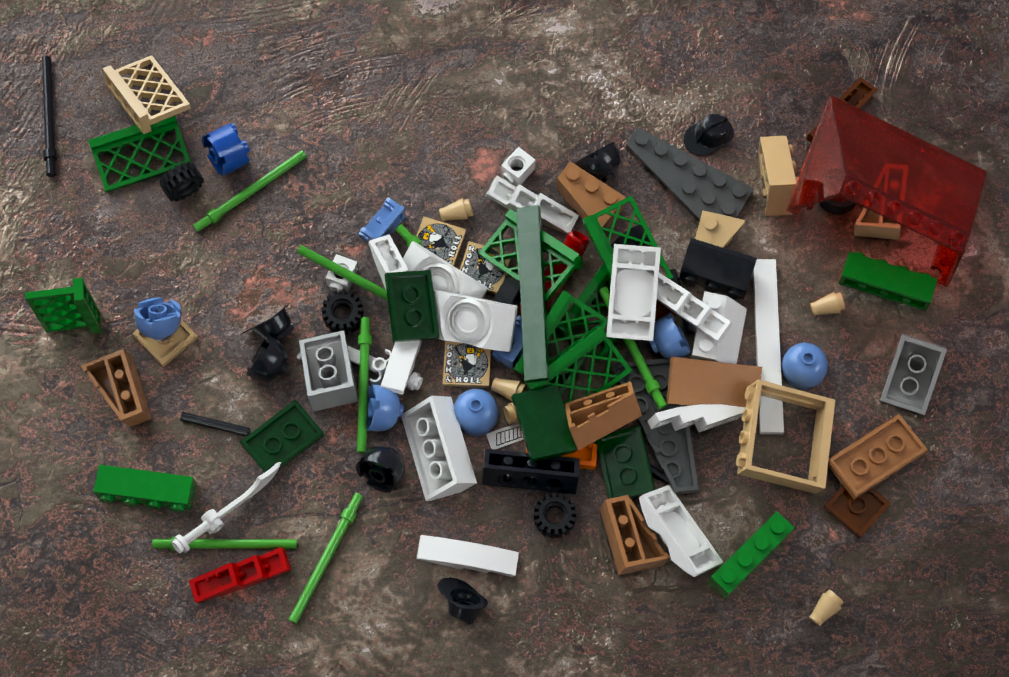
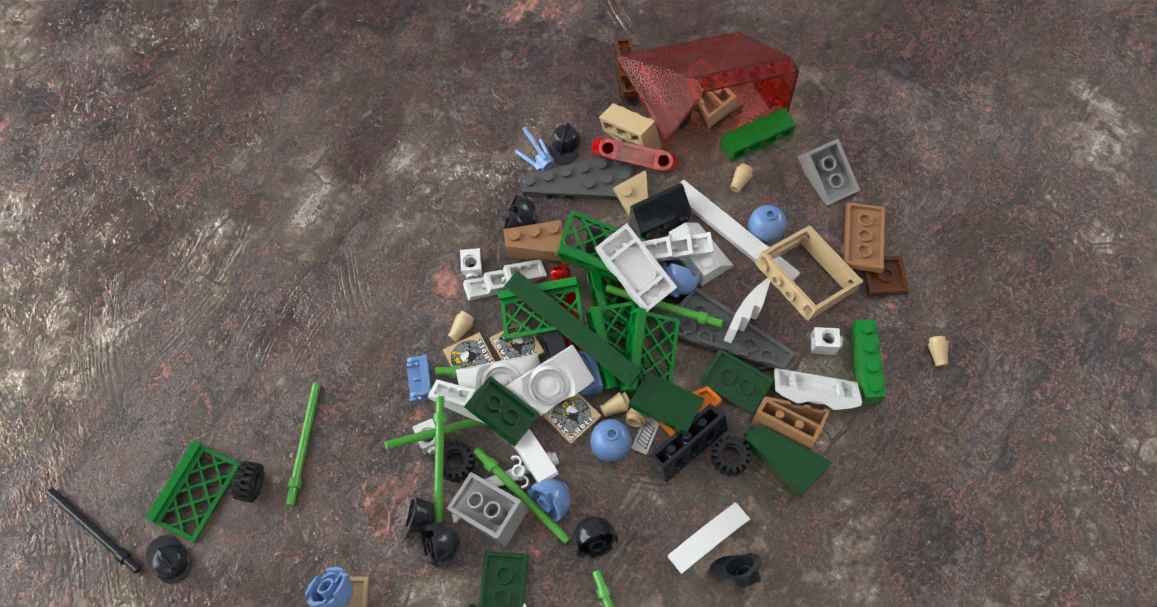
camera: 45 degrees left, 5 degrees down
tan fence [103,55,191,134] -> none
blue brick [202,123,250,176] -> none
white slope [402,396,477,501] -> none
medium nougat wedge [564,381,642,450] -> none
medium nougat tile [666,357,762,408] -> none
none -> black piece [146,535,192,584]
none -> bright green bar [433,396,447,522]
none -> light blue plant [515,127,554,171]
none -> plate [592,137,678,172]
none -> dark green slope [743,424,832,498]
none -> white brick [811,327,843,355]

